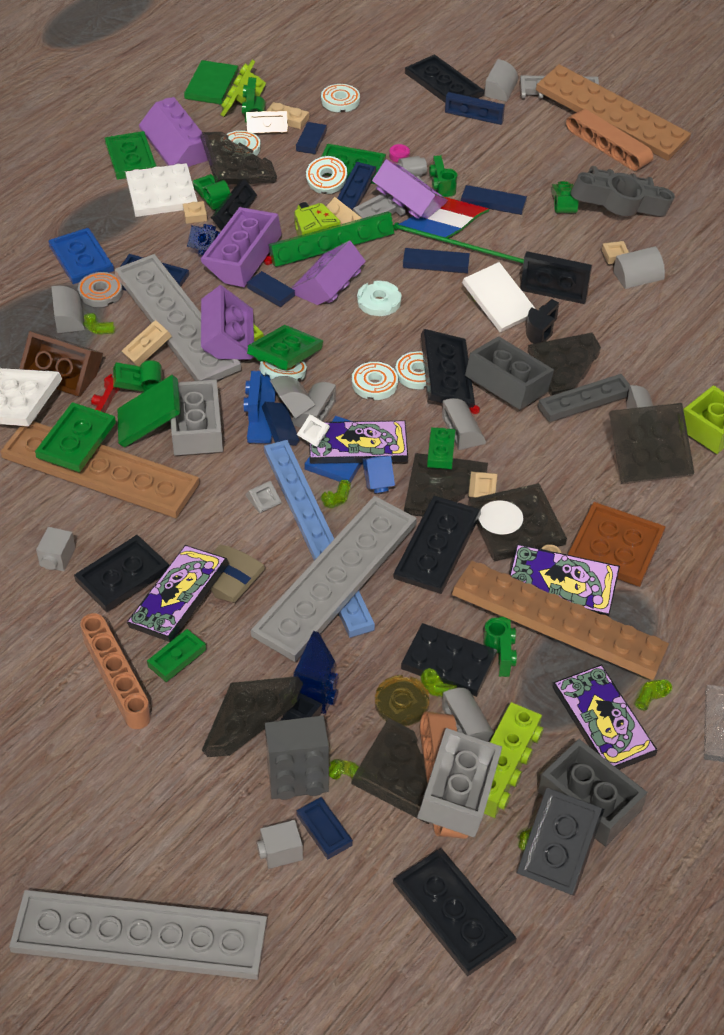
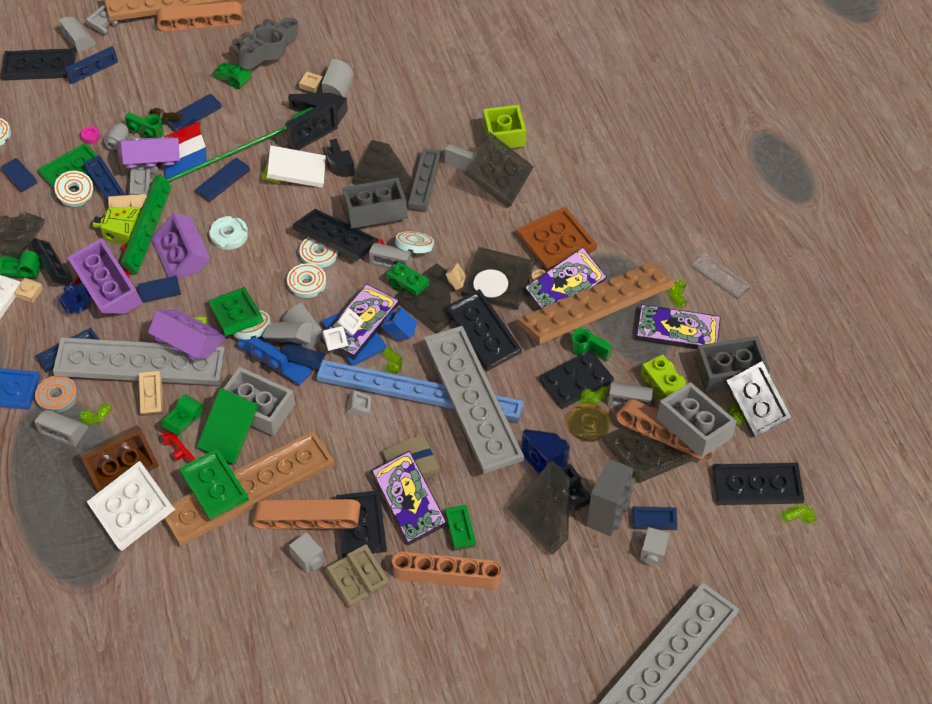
camera: 55 degrees left, 5 degrees up
none -> dark brown plate [149,108,183,123]
none -> nougat beam [253,499,361,529]
none -> black slope [288,93,348,125]
none -> dark tan slope [325,544,390,608]
none -> white slope [333,308,364,336]
none -> light aqua tile [395,231,434,253]
none -> clear neon green arm [783,505,817,523]

